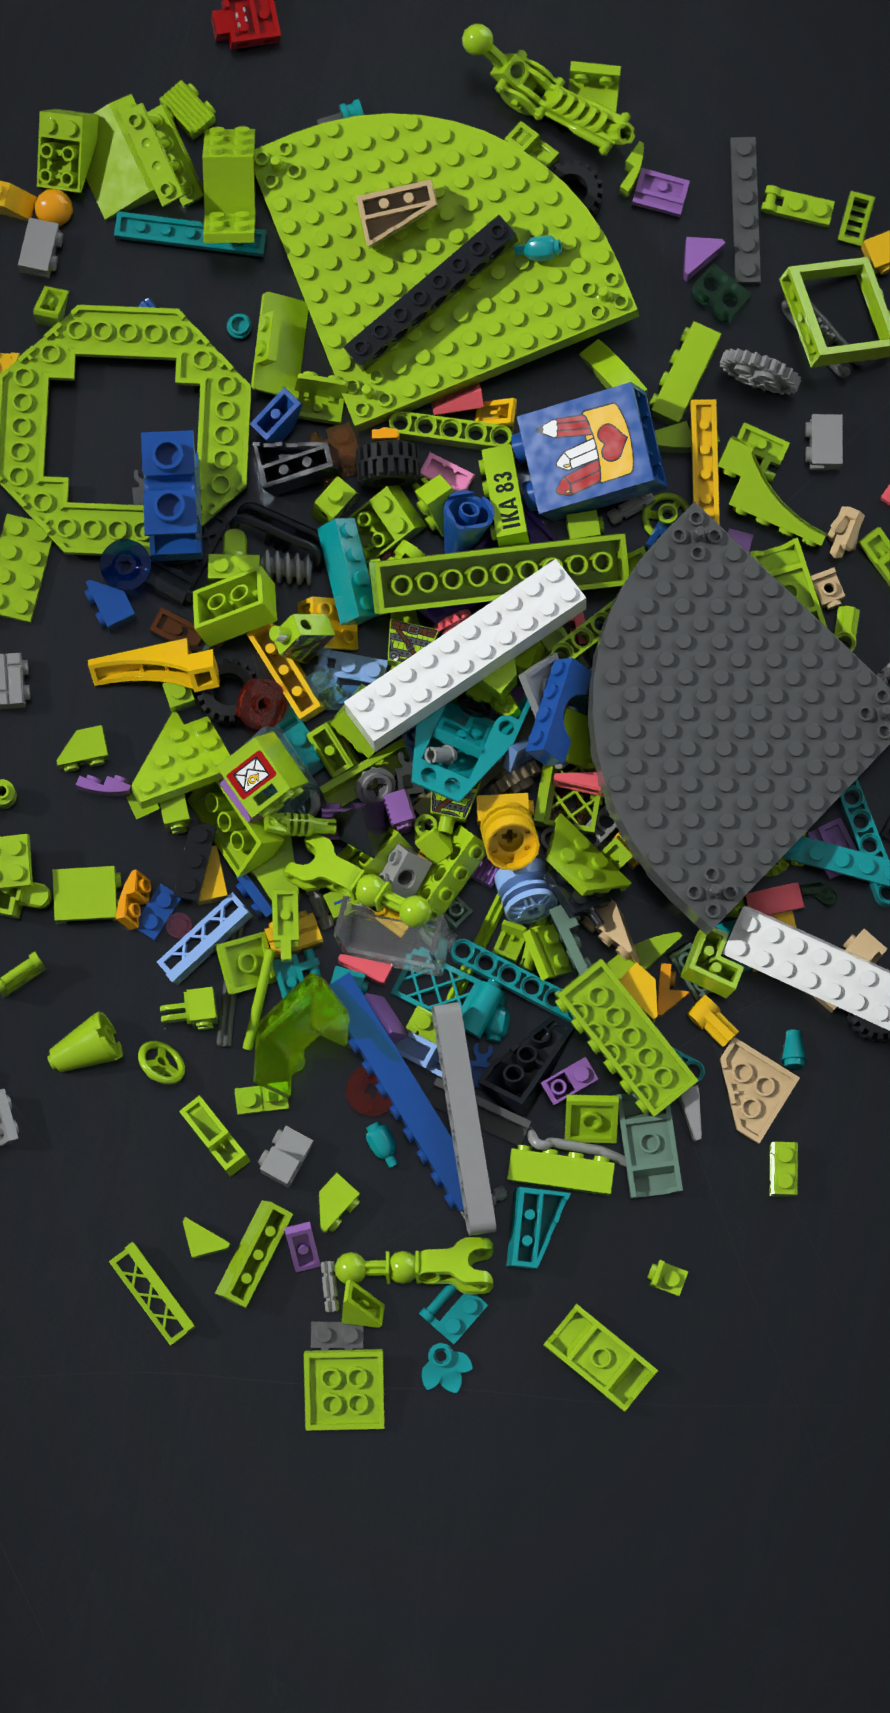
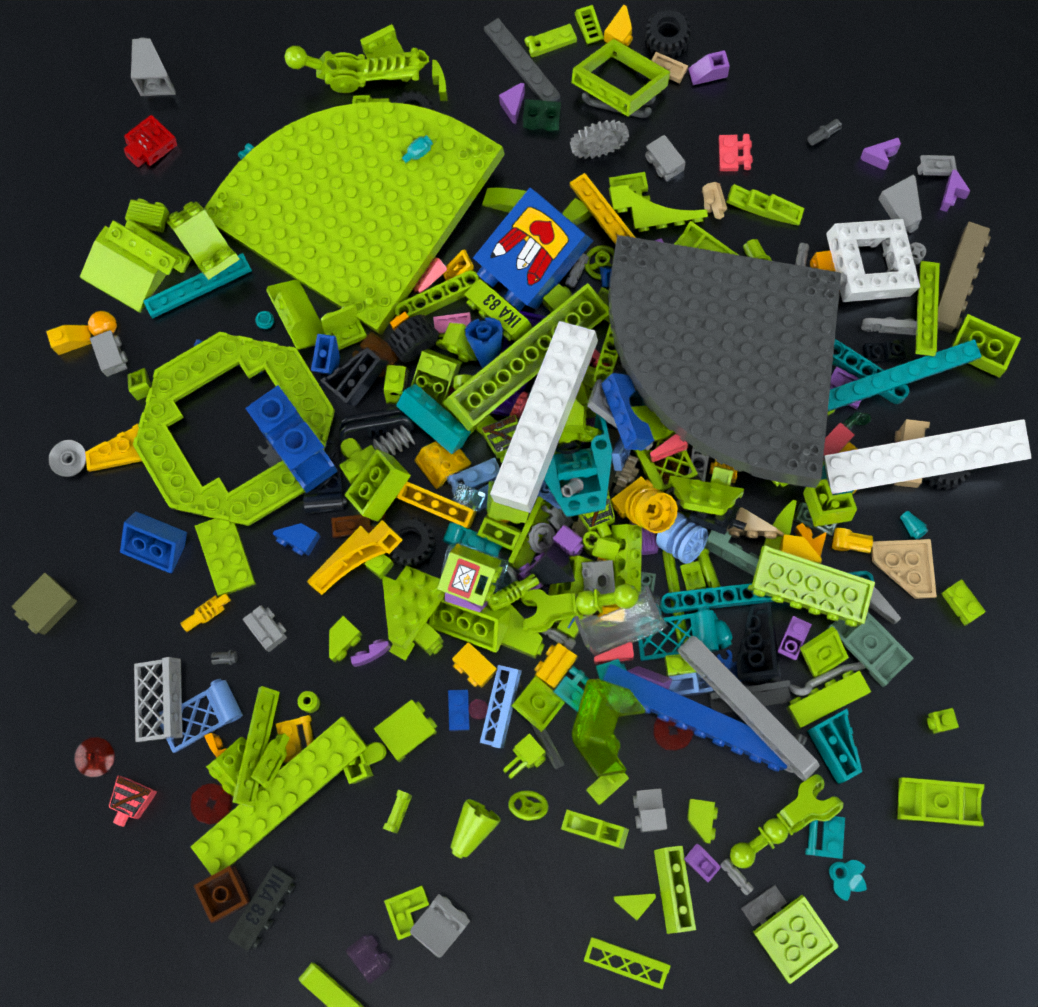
camera: 25 degrees left, 5 degrees down
lime slope [37,109,99,193] -> none
clear blue dish [100,539,151,590] -> none
light orange slope [116,869,151,930] -> none
black plate [173,821,217,902] -> none
clear red plate [235,678,287,730] -> none
blue plate [235,874,272,921] -> none
lime bar [242,948,276,1050] -> none
lime torso [269,614,335,664] -> none
lime hinge [272,889,299,962] -> none
lime slope [342,1279,385,1328] -> none
black brick [343,215,518,372] -> none
tan wedge [356,179,438,249] -> none
teal plant [366,1121,398,1168] -> none
lime plate [522,924,573,981] -> none
medium lavender plate [632,168,690,217] -> none
lime brick [649,321,721,426] -> none
tan brick [811,567,845,610] -> none

